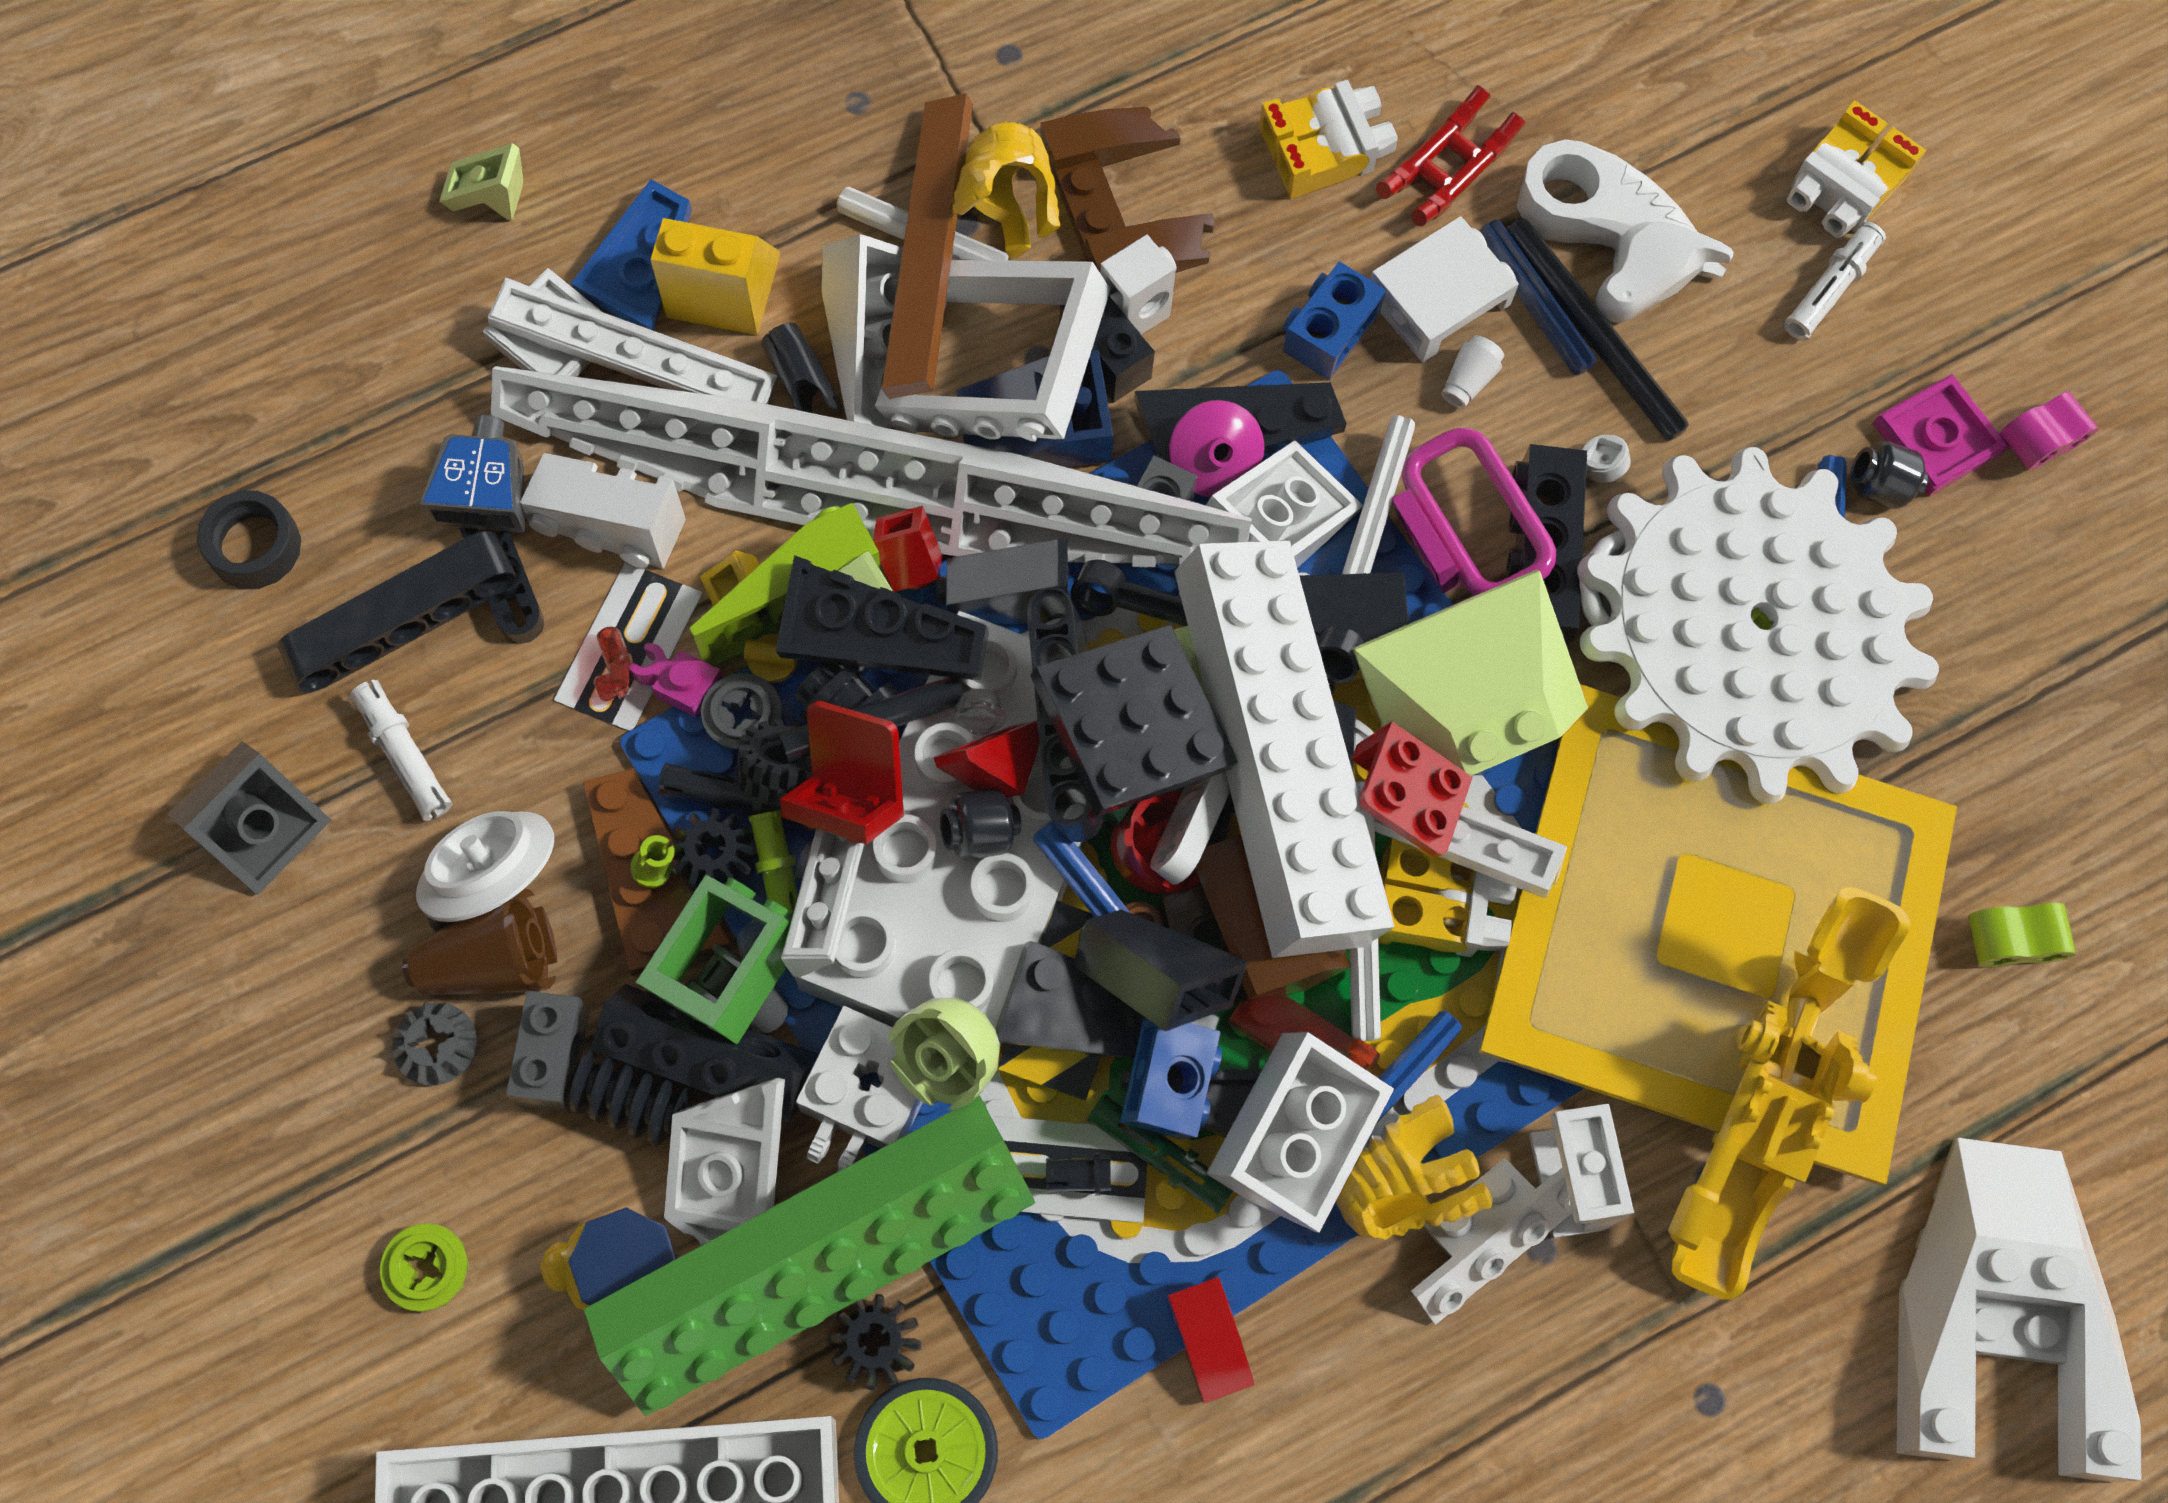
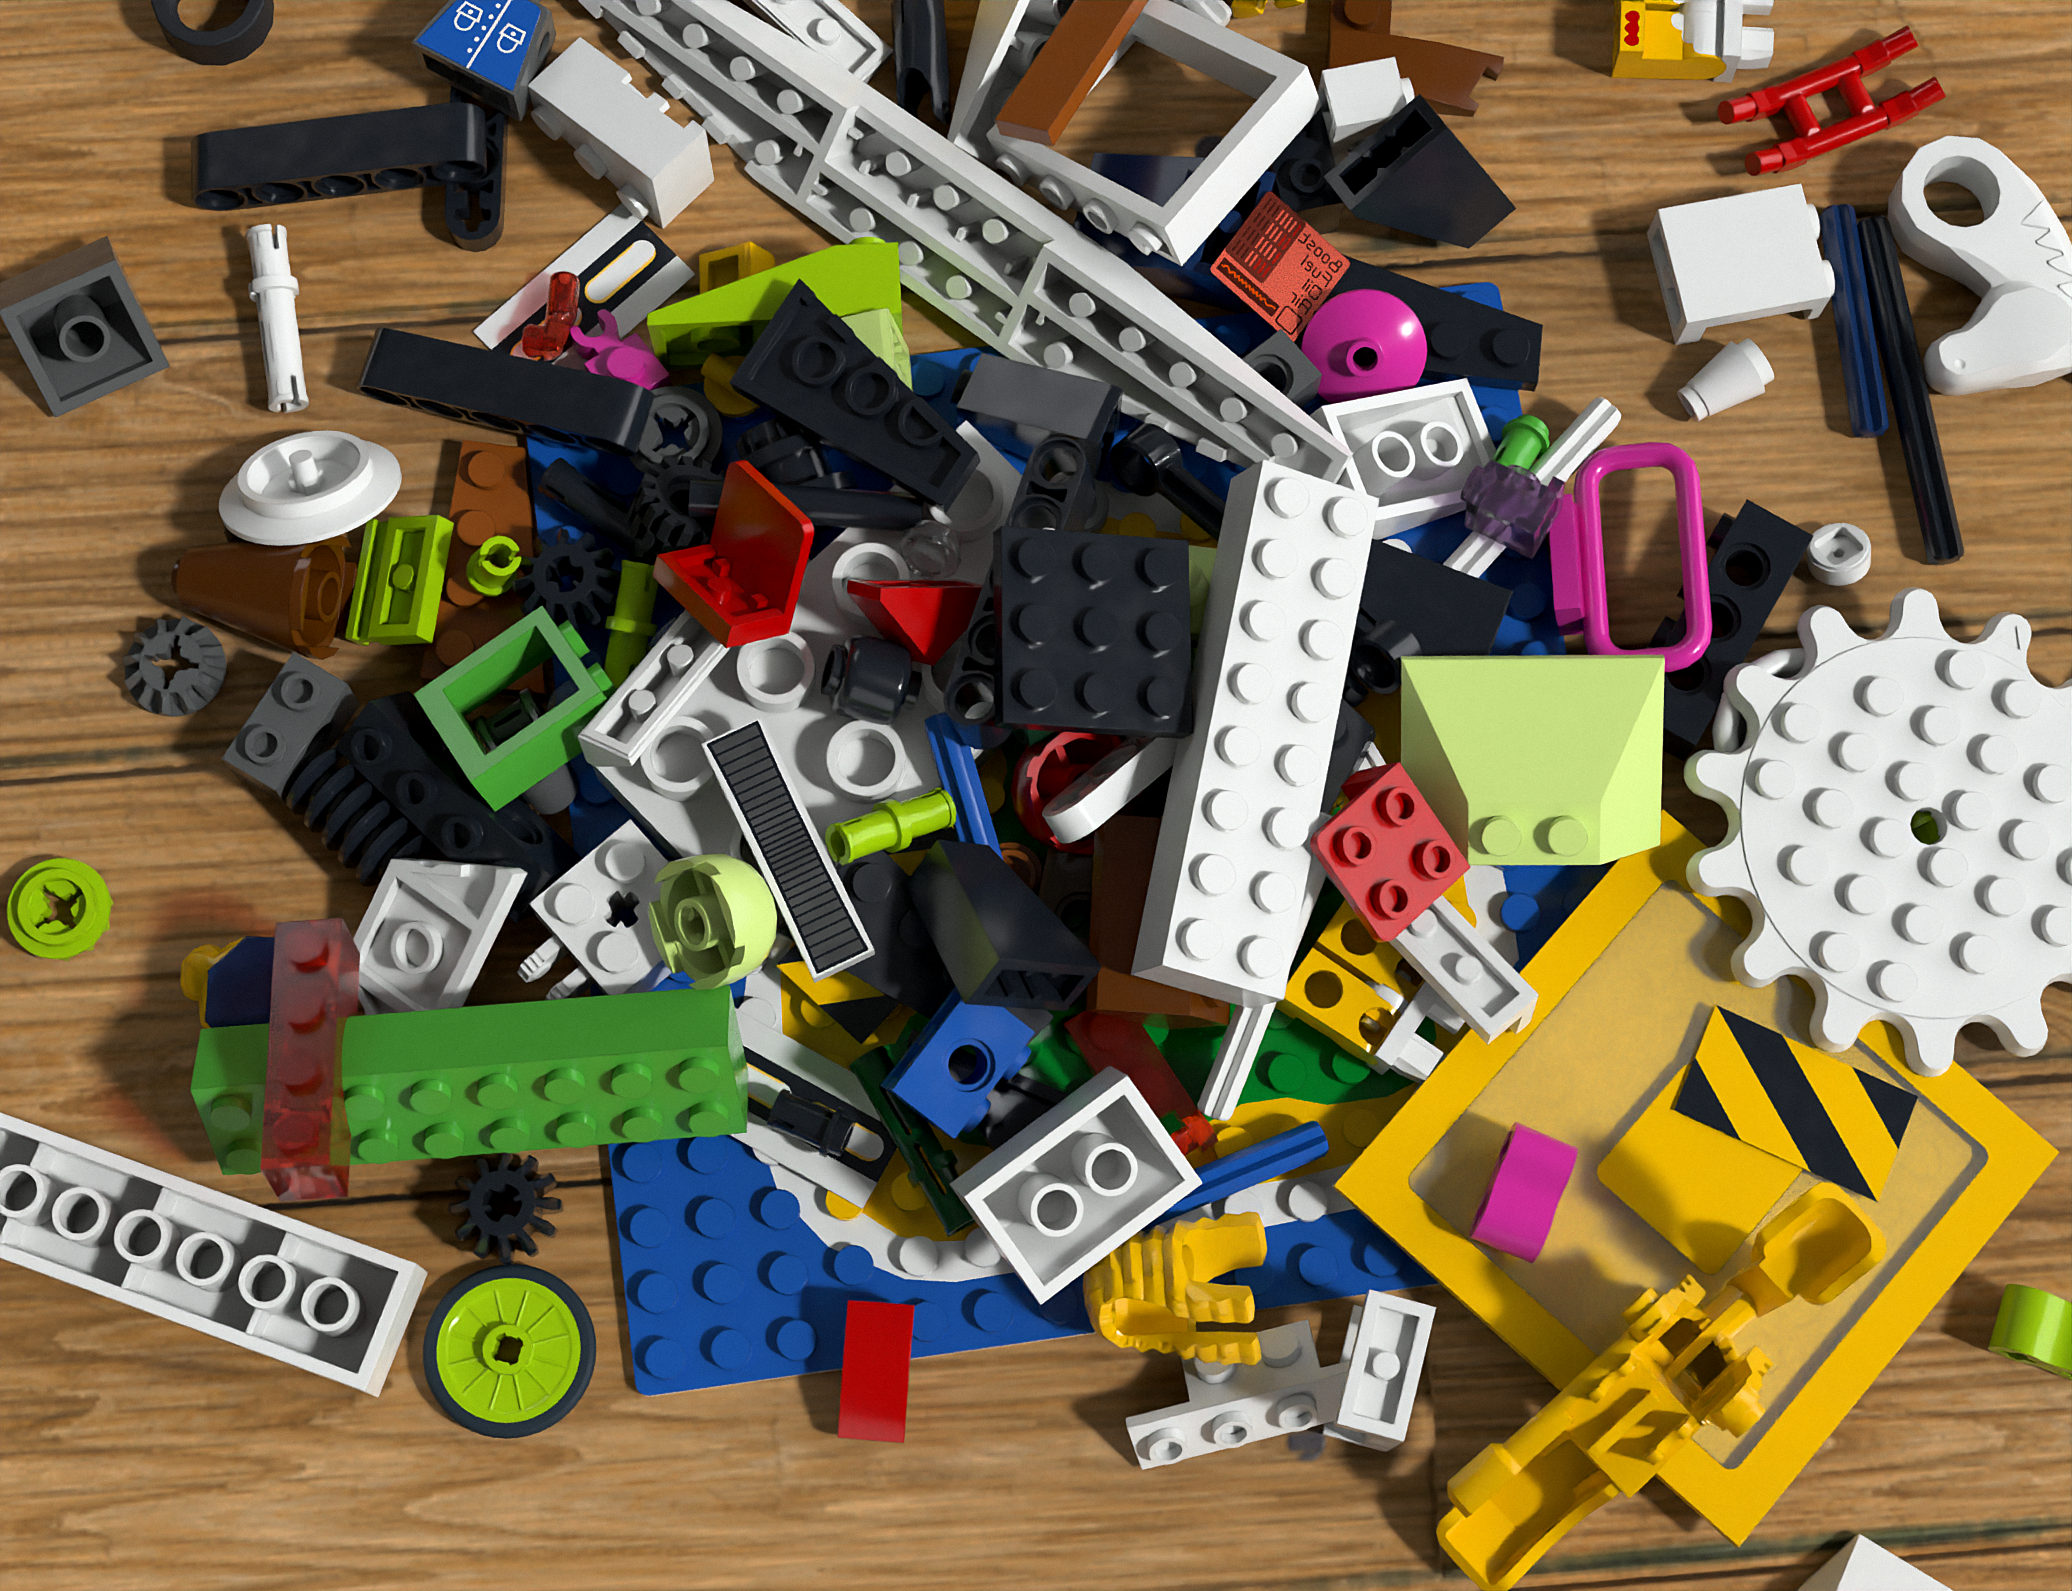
camera: 25 degrees right, 5 degrees up
red brick [873,506,942,592] -> none
blue brick [1282,261,1386,380] -> none
none -> clear red arch [260,918,360,1202]
none -> lime plate [345,515,454,646]
none -> black beam [356,328,655,457]
none -> tile [701,717,875,983]
none -> lime pin [825,787,957,865]
none -> clear red sticker [1210,191,1350,342]
none -> black slope [1324,94,1516,249]
none -> clear purple brick [1460,459,1565,559]
none -> dark pink axle [1469,1122,1578,1264]
none -> bright green pin [1482,415,1550,494]
none -> sticker [1674,1005,1918,1202]

